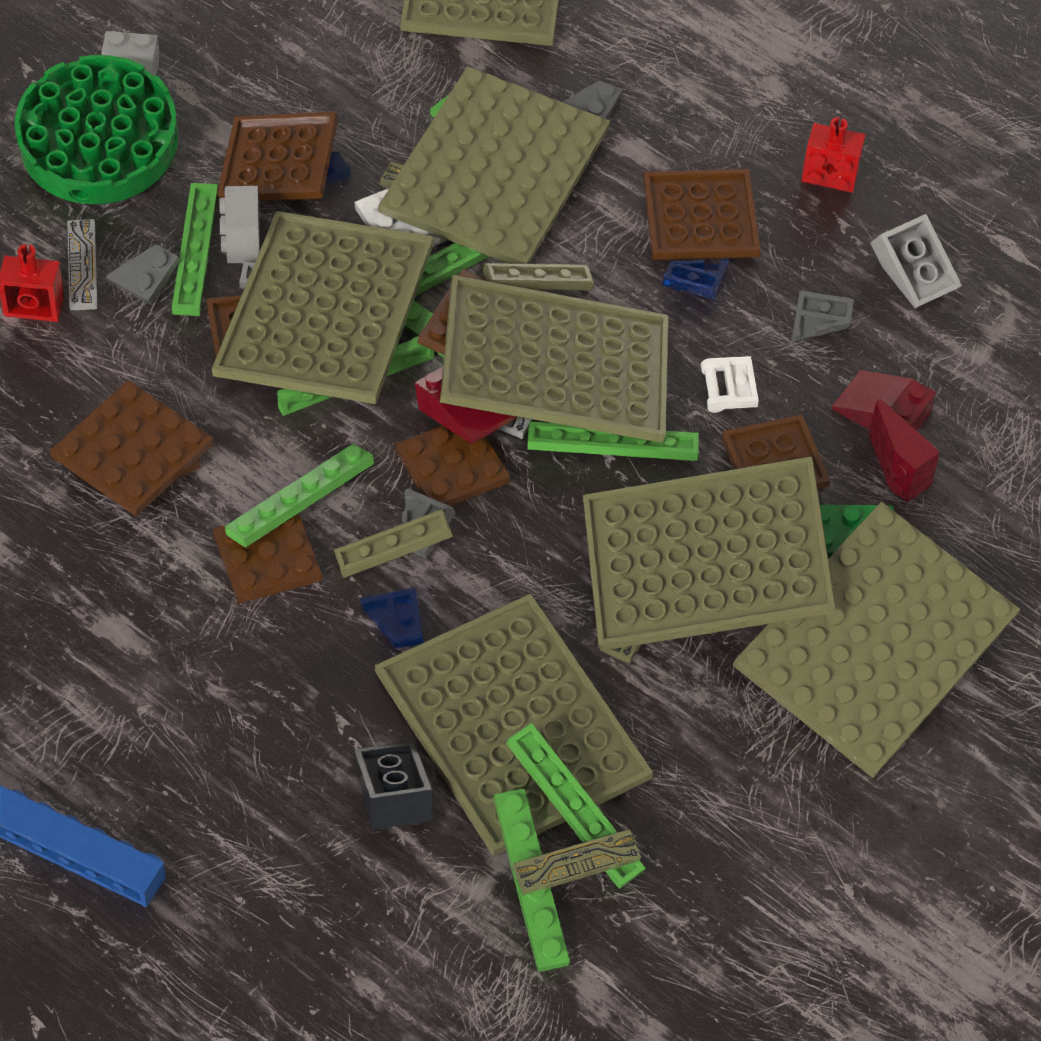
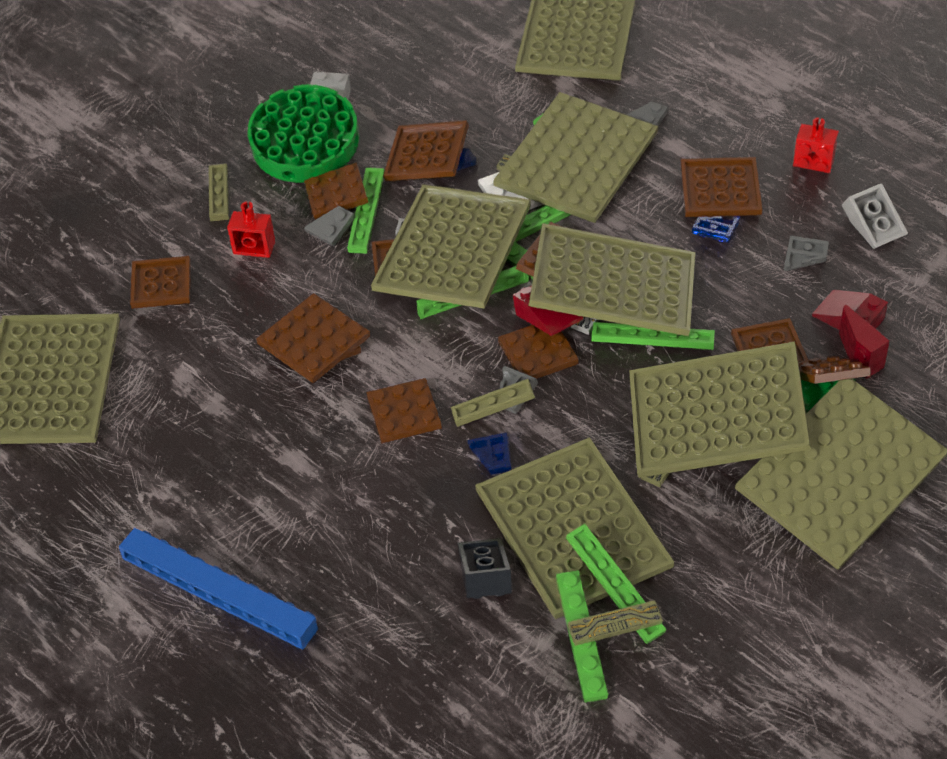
camera: 10 degrees right, 5 degrees down
light grey tile [67,219,98,311] -> none
light grey brick [220,186,260,263] -> none
bright green plate [225,443,374,548] -> none
olive tile [483,263,594,290] -> none
white plate [701,356,759,413] -> none
none -> reddish brown plate [304,163,369,220]
none -> reddish brown plate [798,356,870,384]

